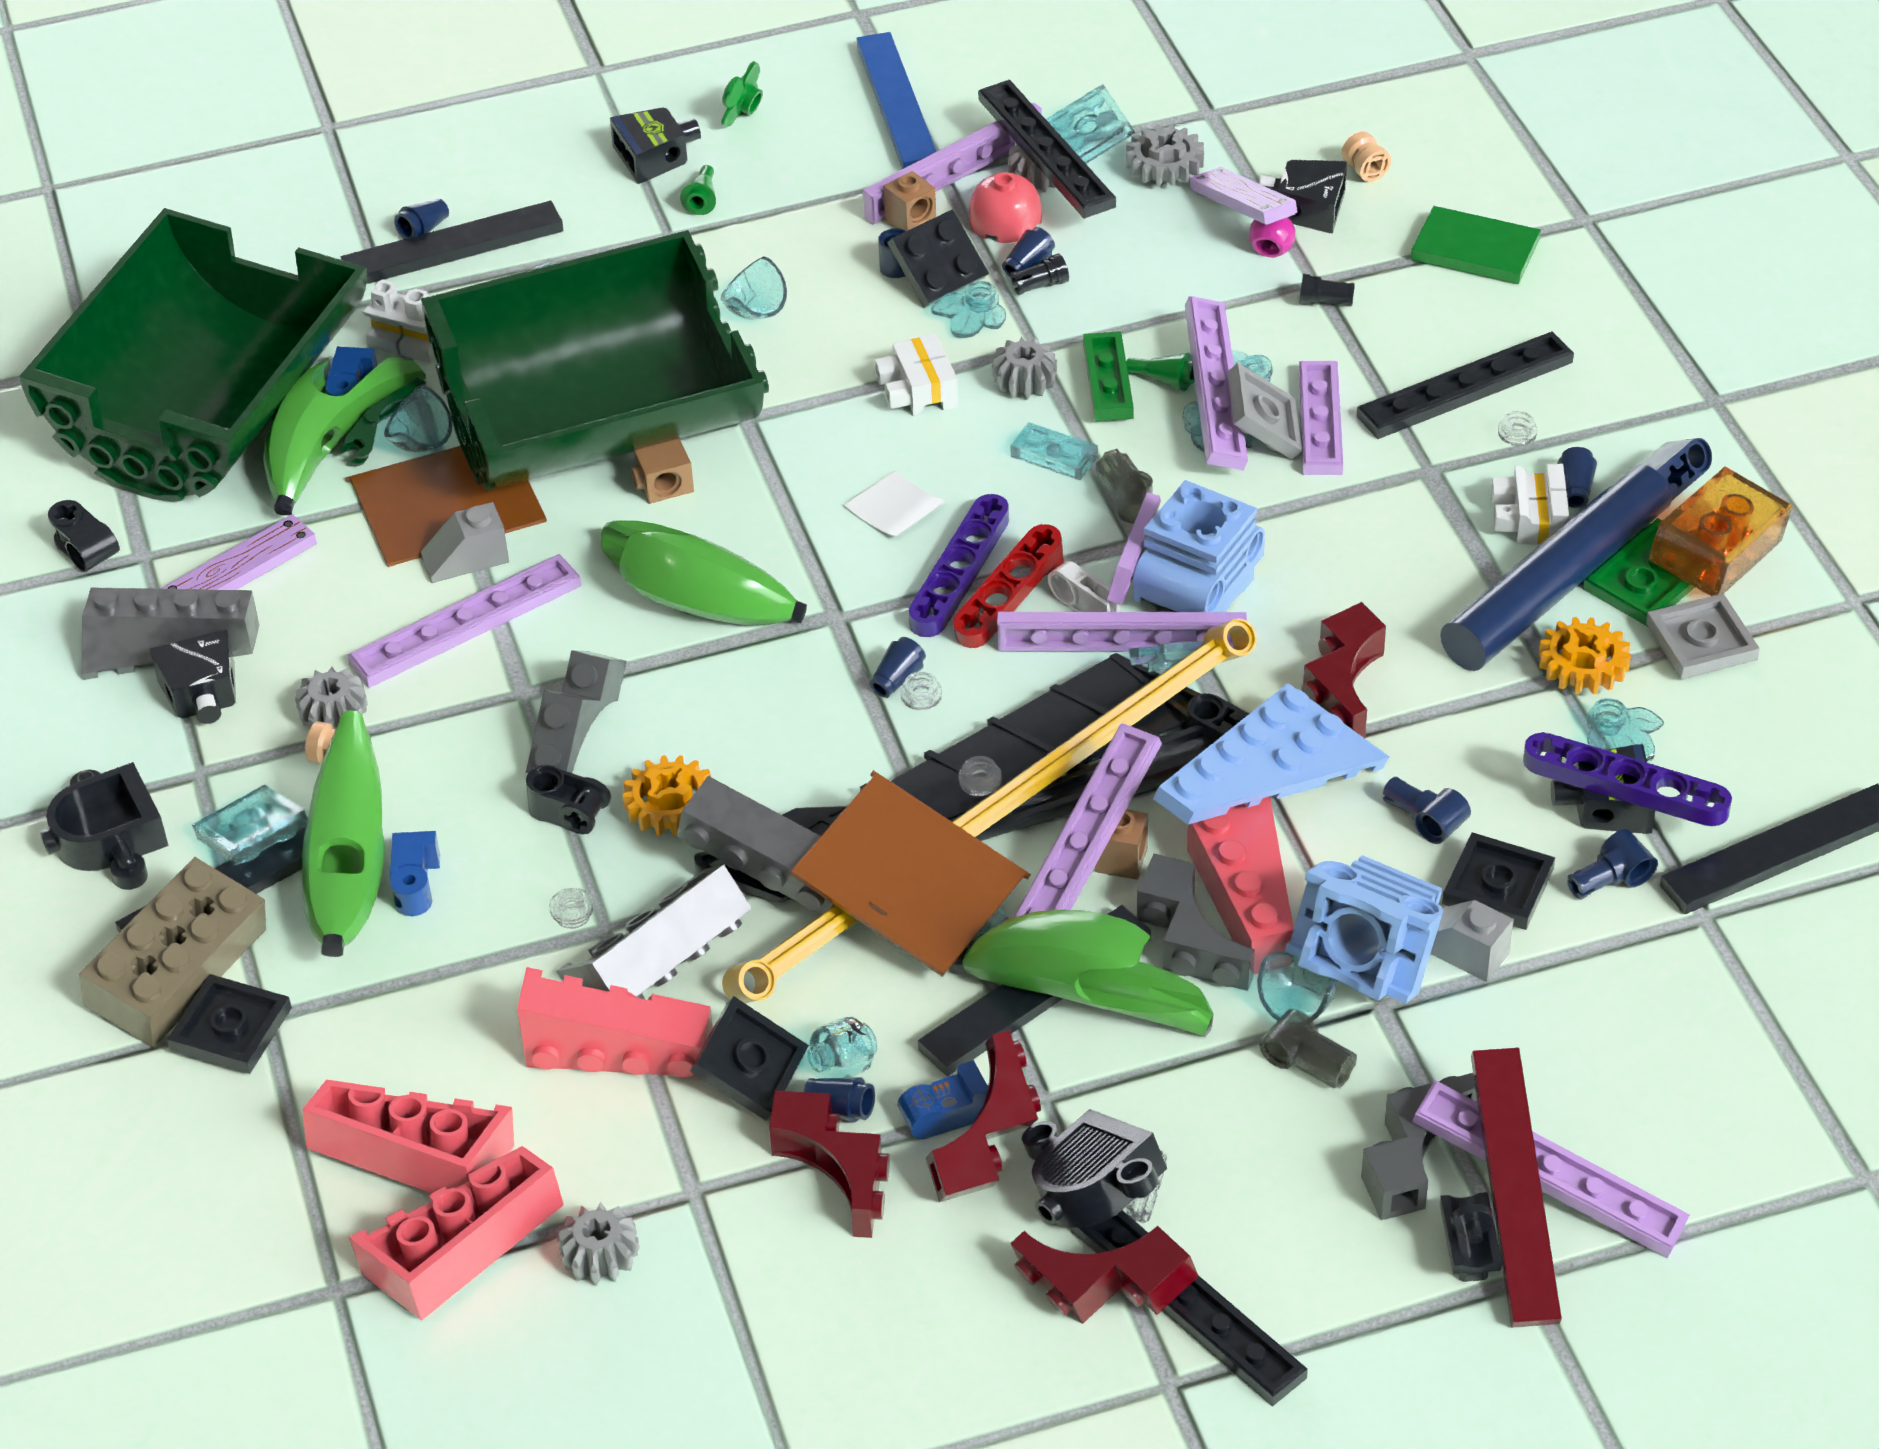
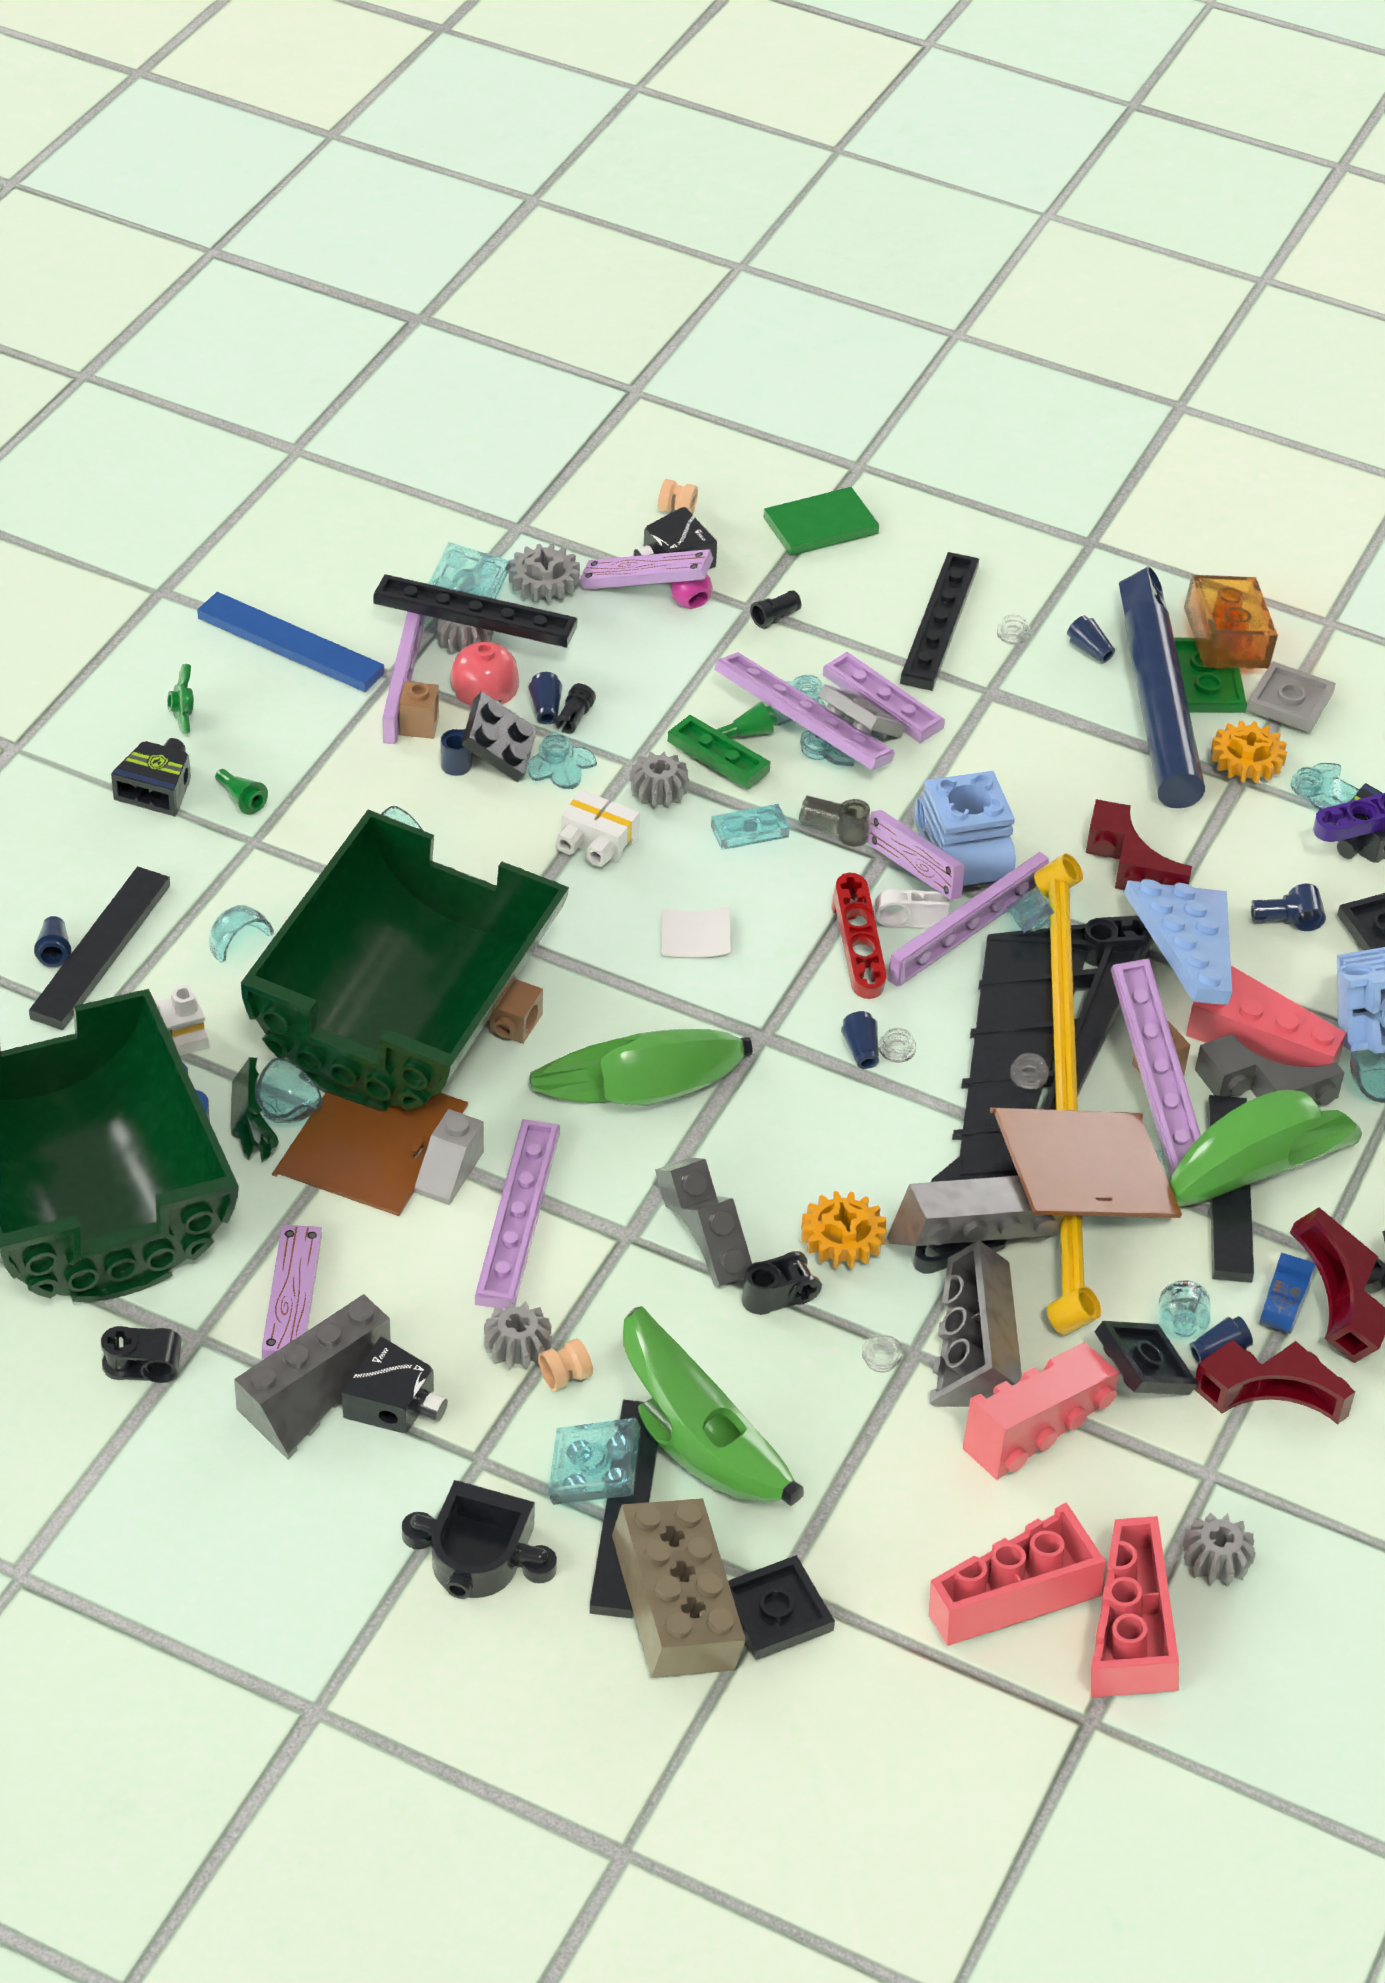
camera: 50 degrees left, 0 degrees up
bright green piece [263,357,426,516] -> none
blue leg [390,831,441,917] -> none
dark purple beam [909,494,1009,637] -> none
white hips [1491,464,1569,545] -> none

